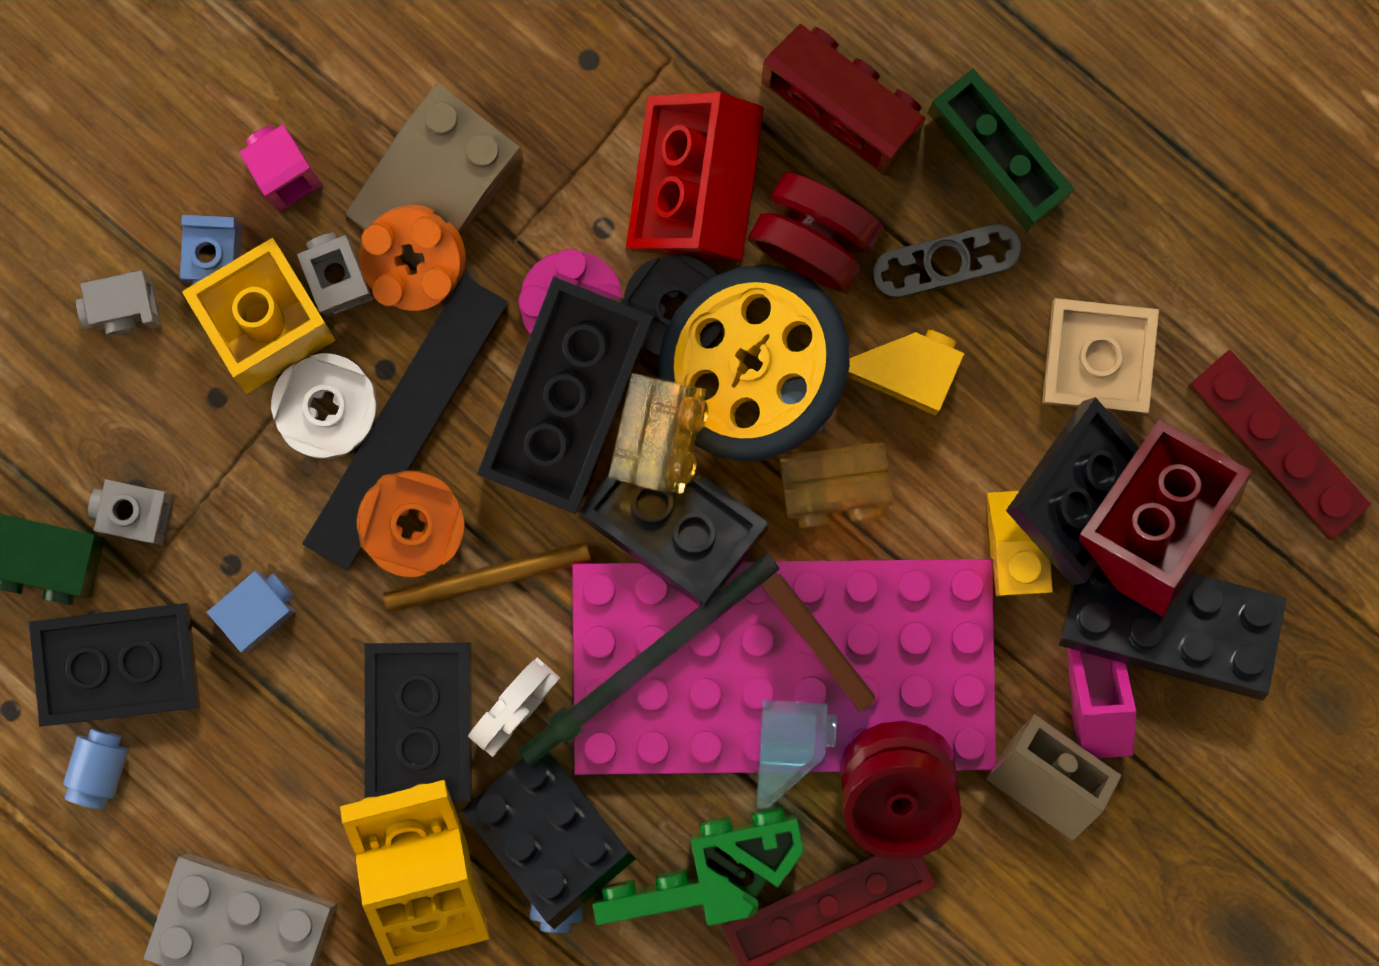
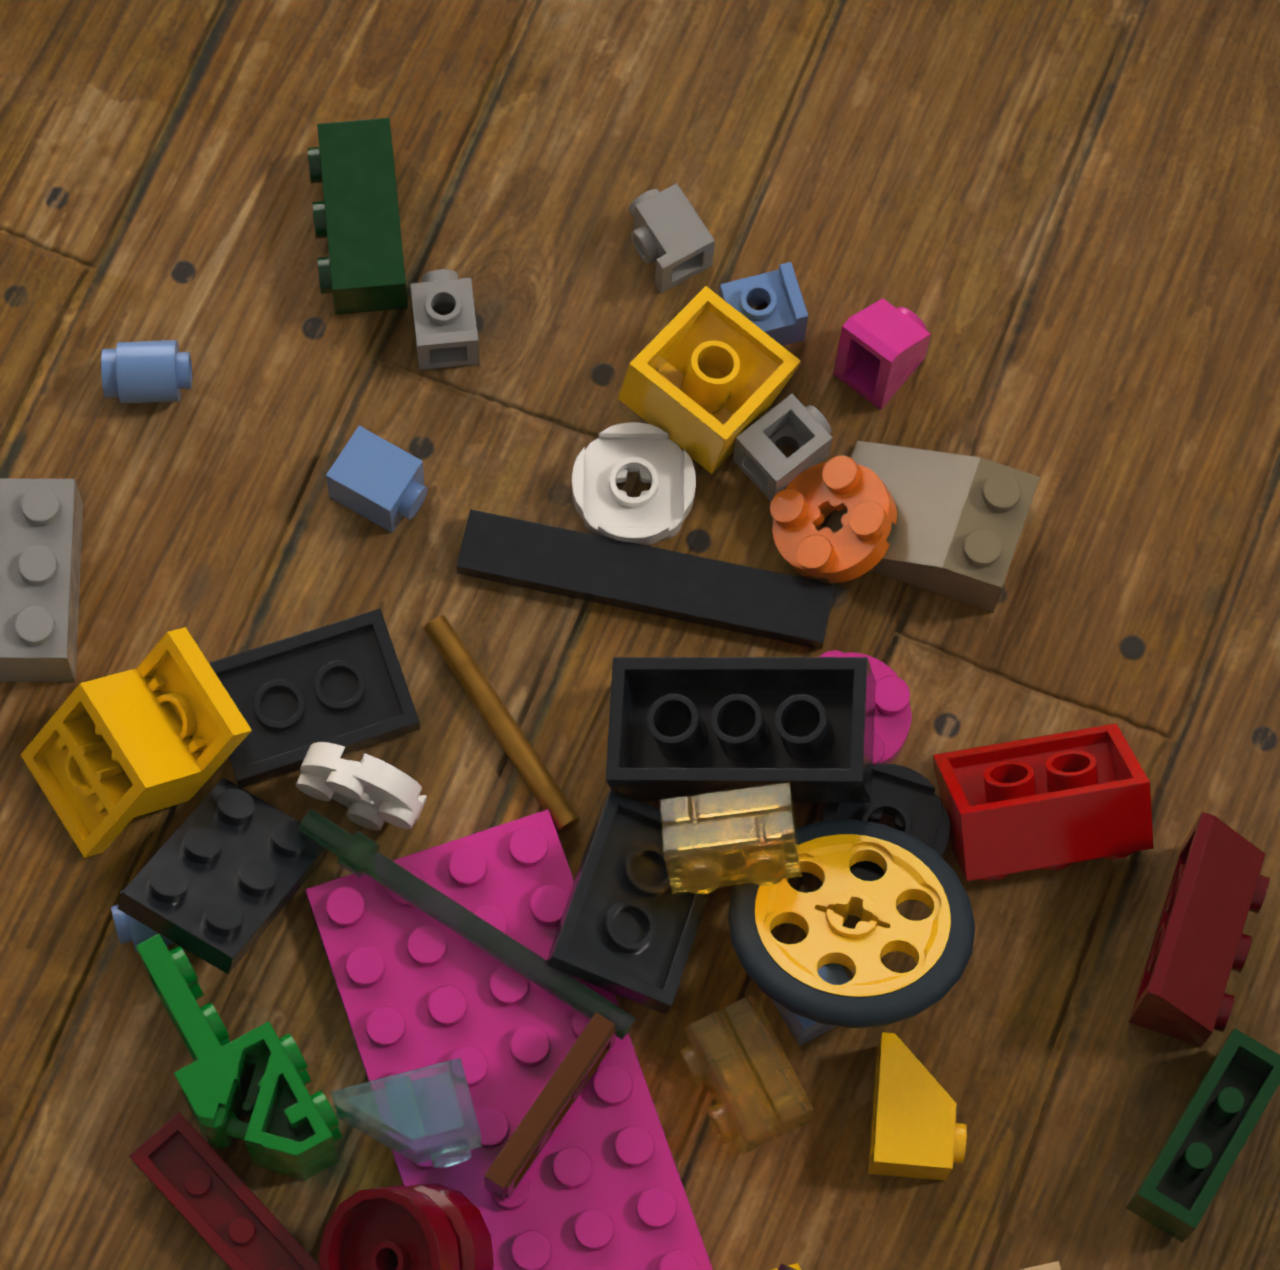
camera: 65 degrees right, 15 degrees down
black plate [29,603,200,727] -> none
orange plate [357,470,464,577] -> none
dark red wheel [748,172,884,294] -> none
dark grey beam [871,224,1021,300] -> none

